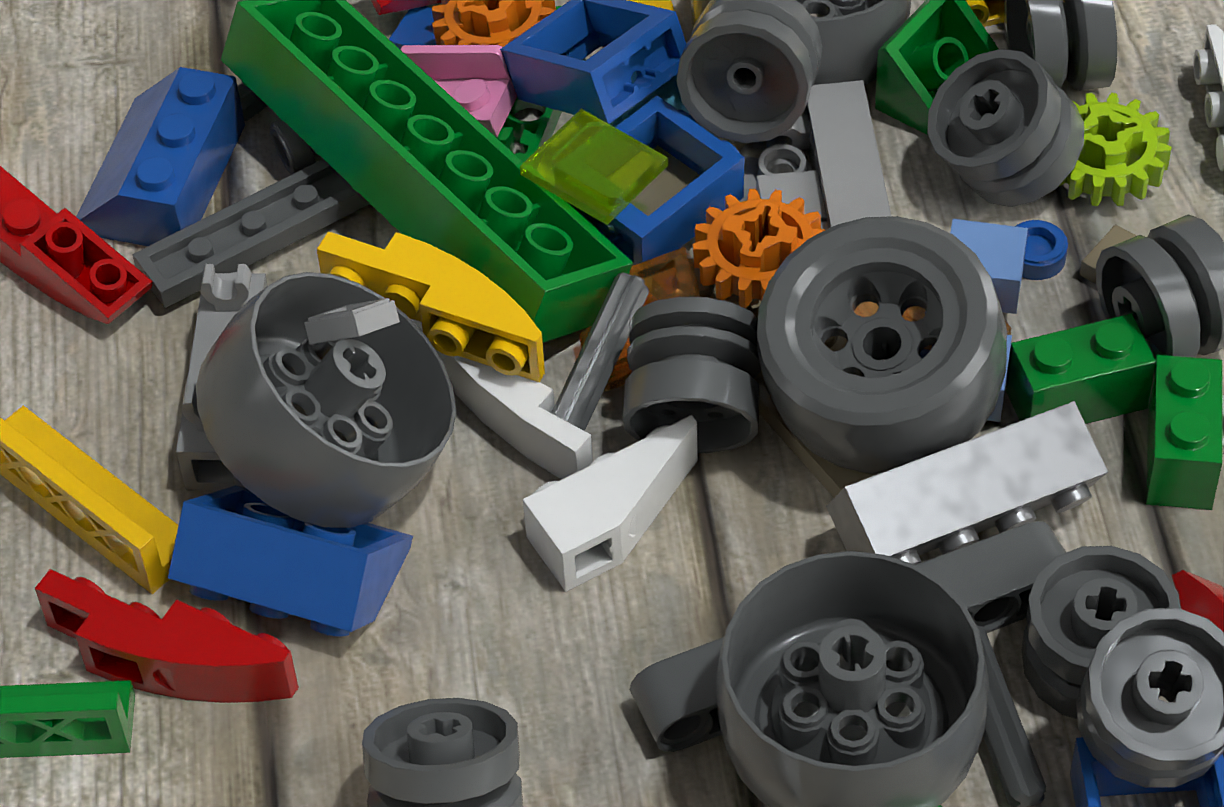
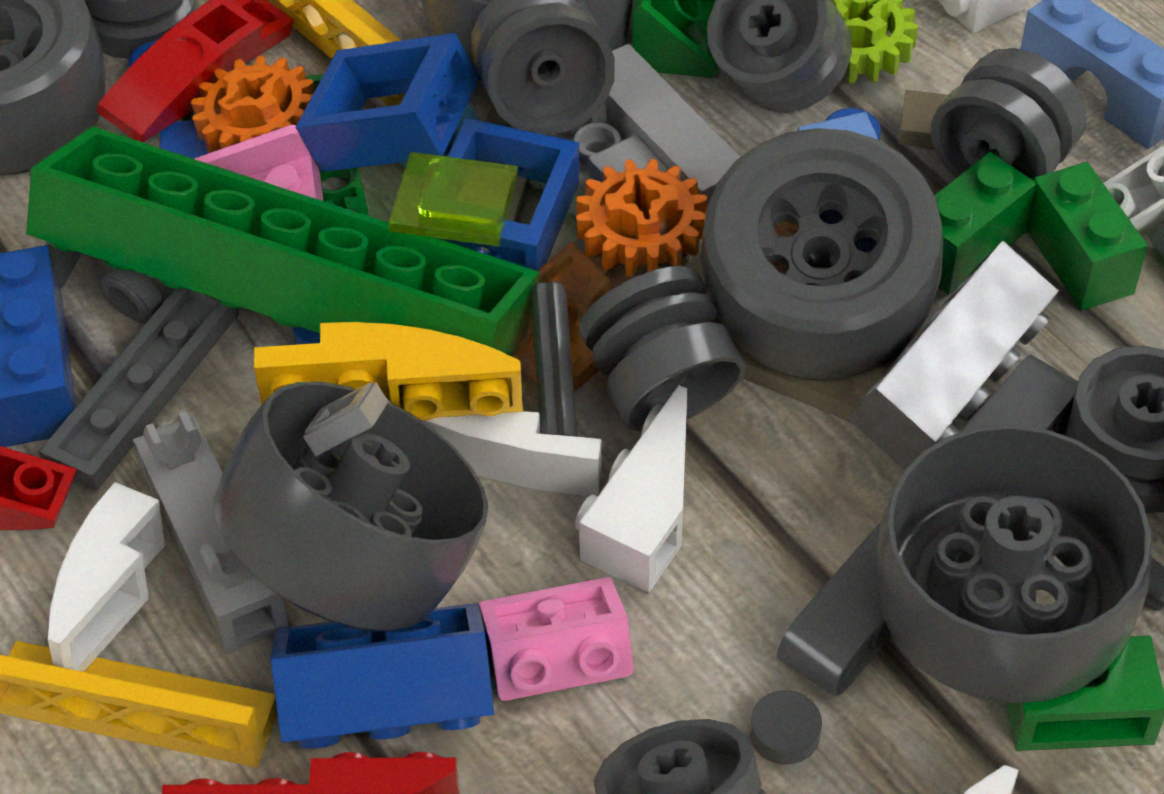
camera: 30 degrees left, 0 degrees up
none -> white slope [48,482,165,672]
none -> bright pink bracket [478,576,634,701]
none -> dark grey tile [750,690,822,764]

